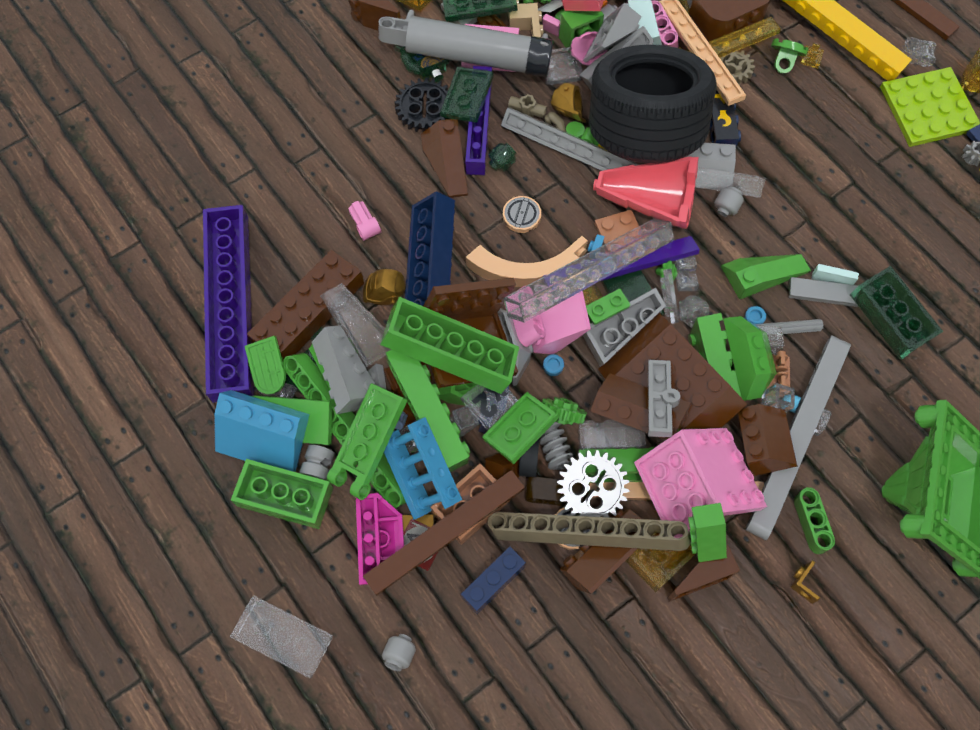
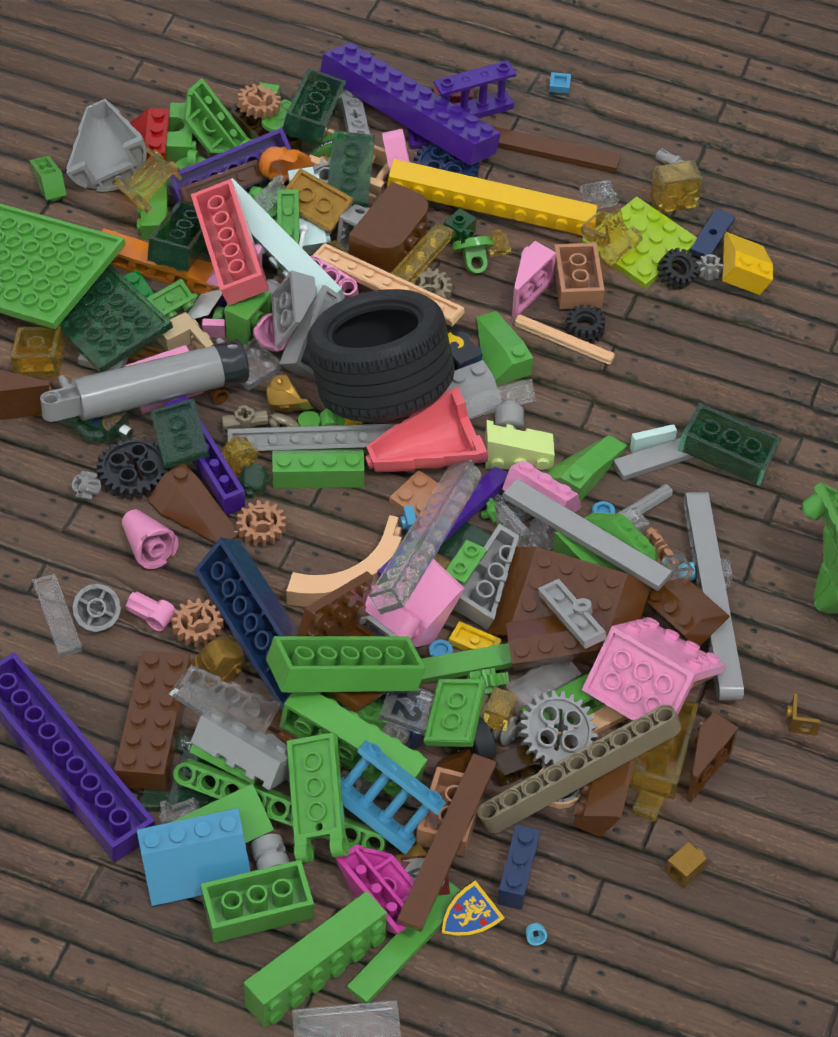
camera: 35 degrees left, 15 degrees down
bright green window [245,336,286,394] -> none
light grey head [382,634,416,671] -> none
tile [503,196,541,233] -> none
bright green brick [688,503,727,562] -> none
bright green beam [794,487,835,554] -> none
none -> clear tile [32,573,82,658]
none -> light grey gear [72,471,101,500]
none -> light grey cylinder [72,583,121,632]
none -> bright pink cone [122,509,178,569]
none -> nougat gear [171,598,224,647]
none -> reddish brown hinge [209,387,229,405]
none -> clear yellow brick [221,436,260,473]
none -> nougat gear [236,500,286,547]
none -> bright green brick [244,891,387,1028]
none -> bright green slope [272,449,364,489]
none -> bright green tile [347,882,461,1006]
none -> bright green tile [420,643,513,684]
none -> shield [441,880,505,936]
none -> dark green brick [443,208,477,244]
none -> yellow plate [448,621,502,651]
none -> bright green wedge [476,311,533,386]
none -> clear yellow brick [484,687,518,731]
none -> yellowish green wedge [485,420,555,470]
none -> bright pink slope [502,460,582,513]
none -> light grey tile [503,479,672,591]
none -> bright pink slope [512,241,556,319]
none -> light nougat axle [515,314,615,365]
none -> medium azure hinge [525,922,547,946]
none -> nougat brick [554,243,605,309]
none -> black tyre [565,304,606,344]
none -> clear yellow piece [581,208,643,265]
none -> clear yellow tile [632,789,664,822]
none -> black tyre [657,248,699,290]
none -> pearl gold brick [665,842,707,889]

